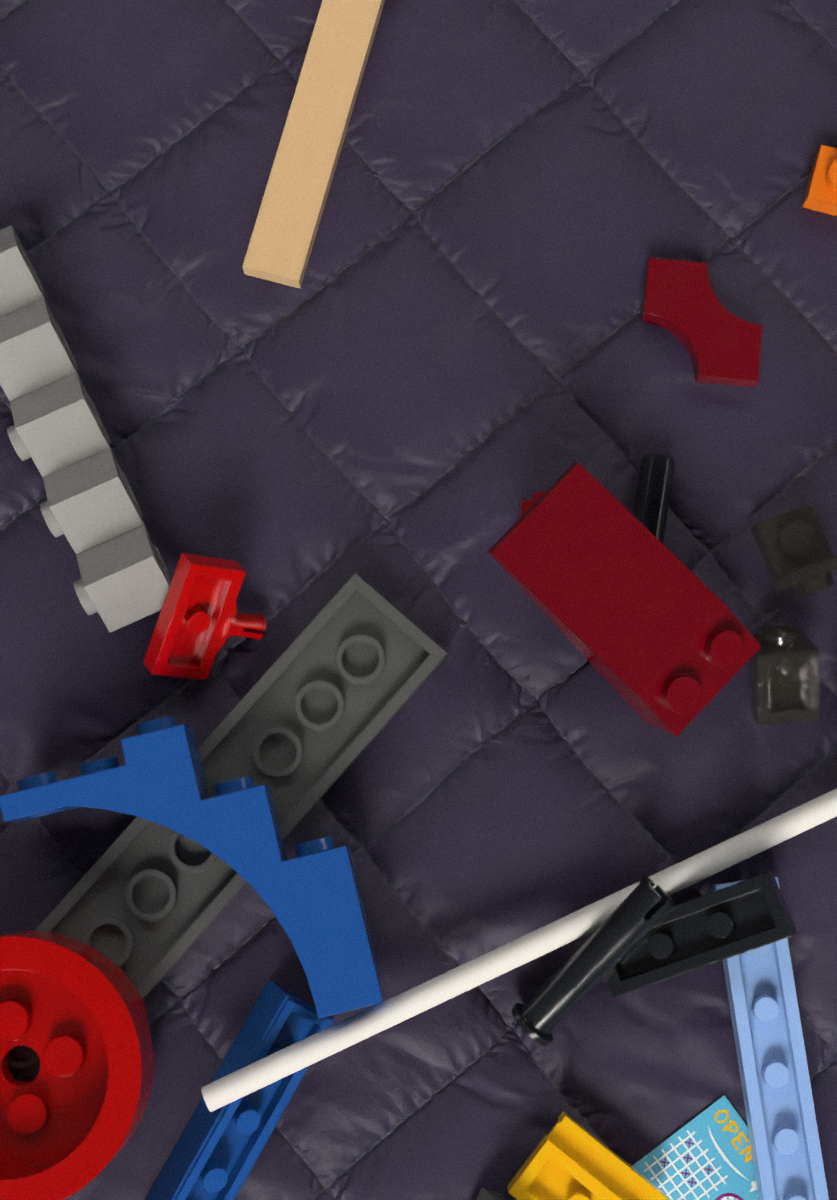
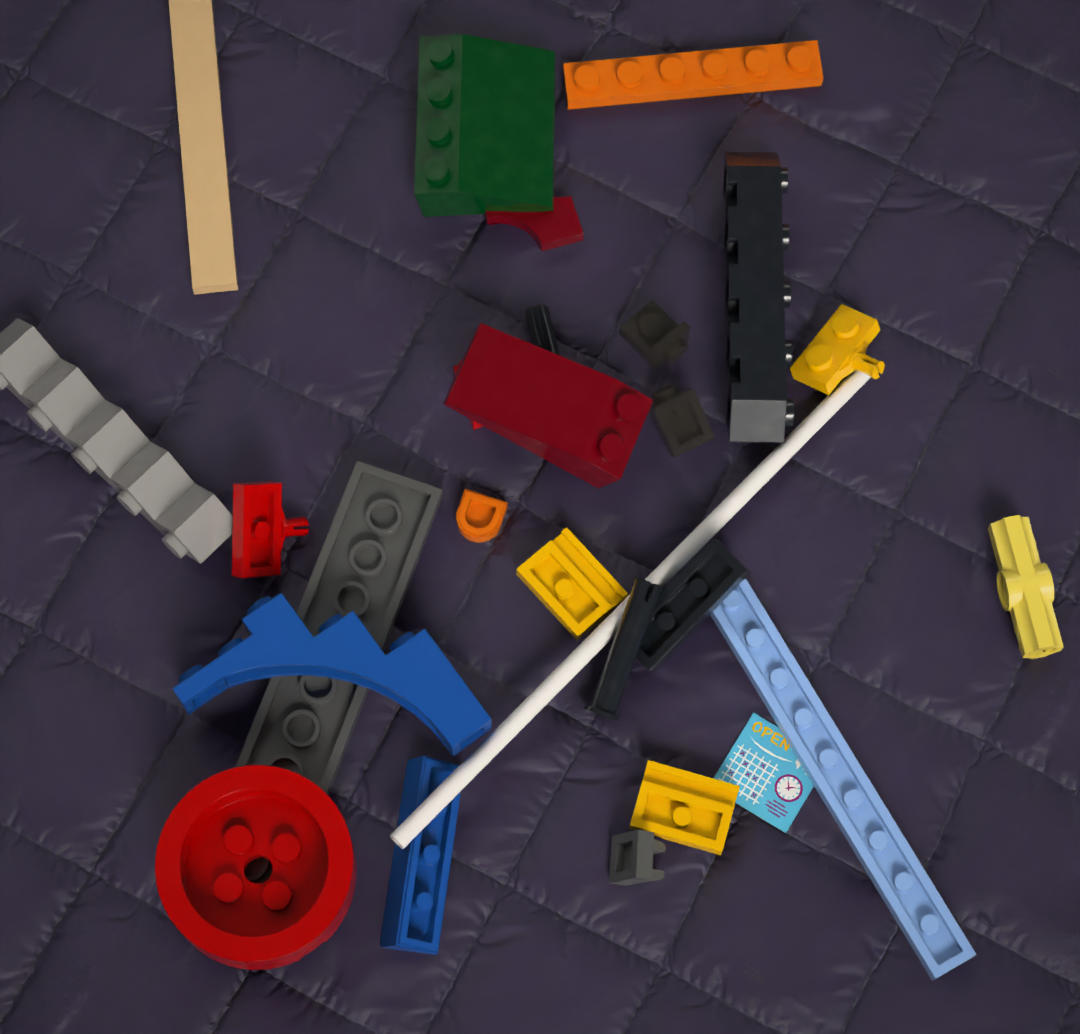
camera: 25 degrees left, 10 degrees down
none -> dark green slope [414,34,556,217]
none -> orange tile [456,489,508,543]
none -> yellow plate [516,527,628,641]

